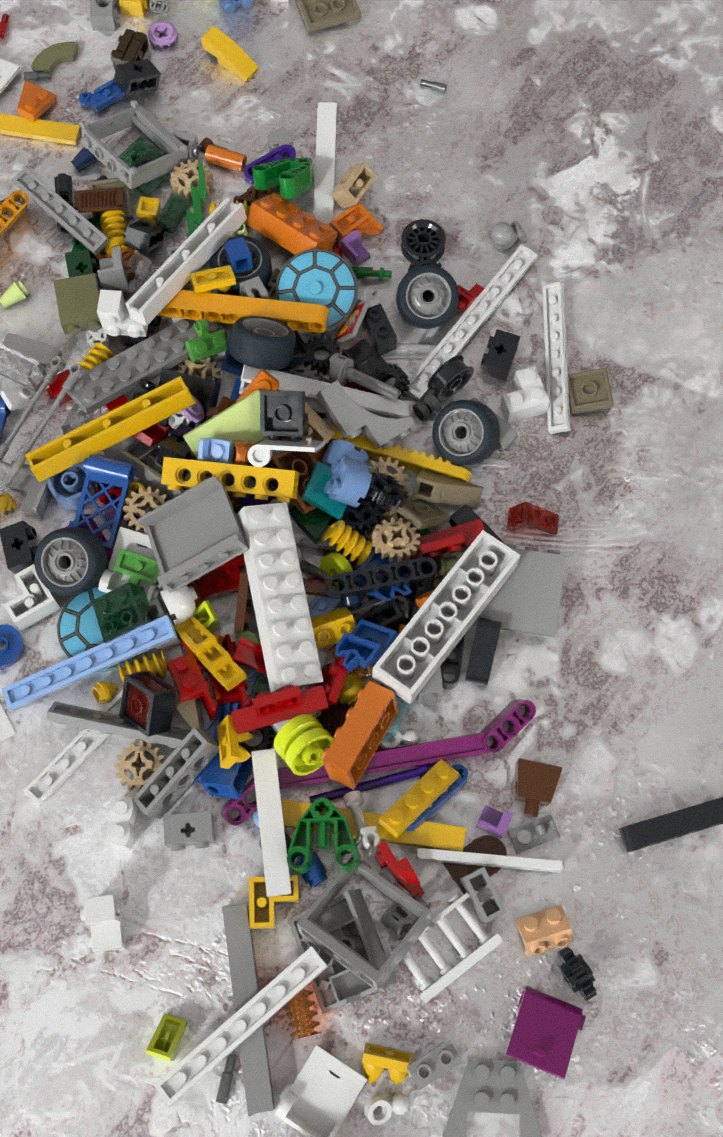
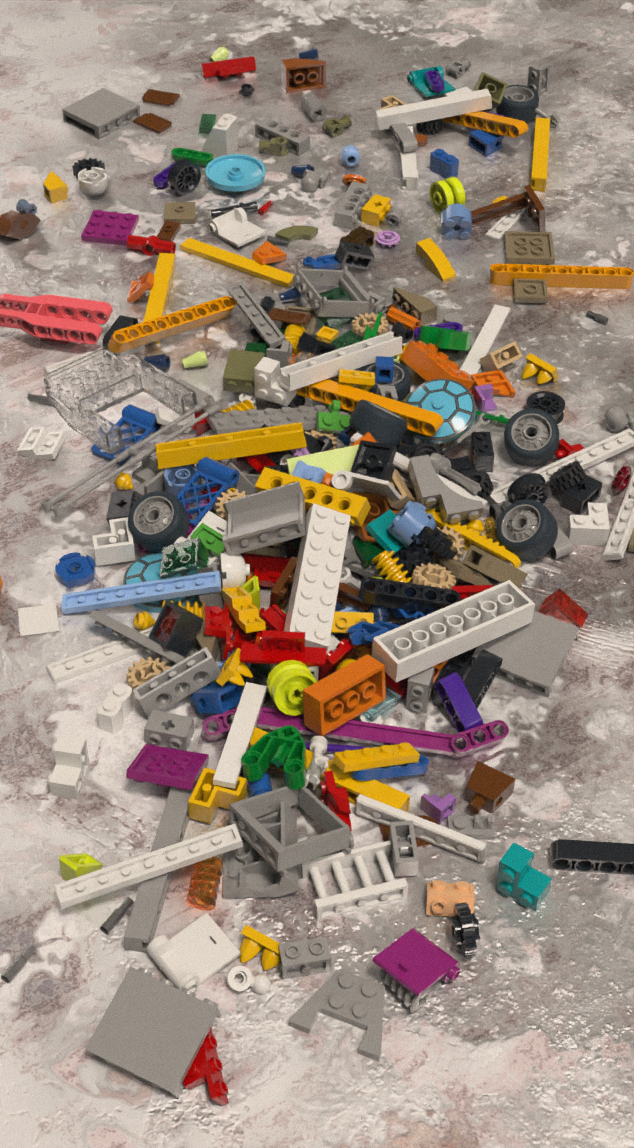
camera: 20 degrees right, 25 degrees down
none -> magenta plate [126,744,209,790]
none -> black bush [391,322,413,343]
none -> dark tan slope [392,287,438,325]
none -> dark purple beam [435,672,483,733]
none -> yellow plate [466,519,484,535]
none -> clear yellow axle [484,517,502,546]
none -> light orange beam [489,263,634,289]
none -> teal brick [495,842,552,911]
none -> dark tan plate [513,278,548,303]
none -> yellow tile [522,353,559,384]
none -> black tyre [549,461,586,492]
none -> dark red gear [611,465,632,494]

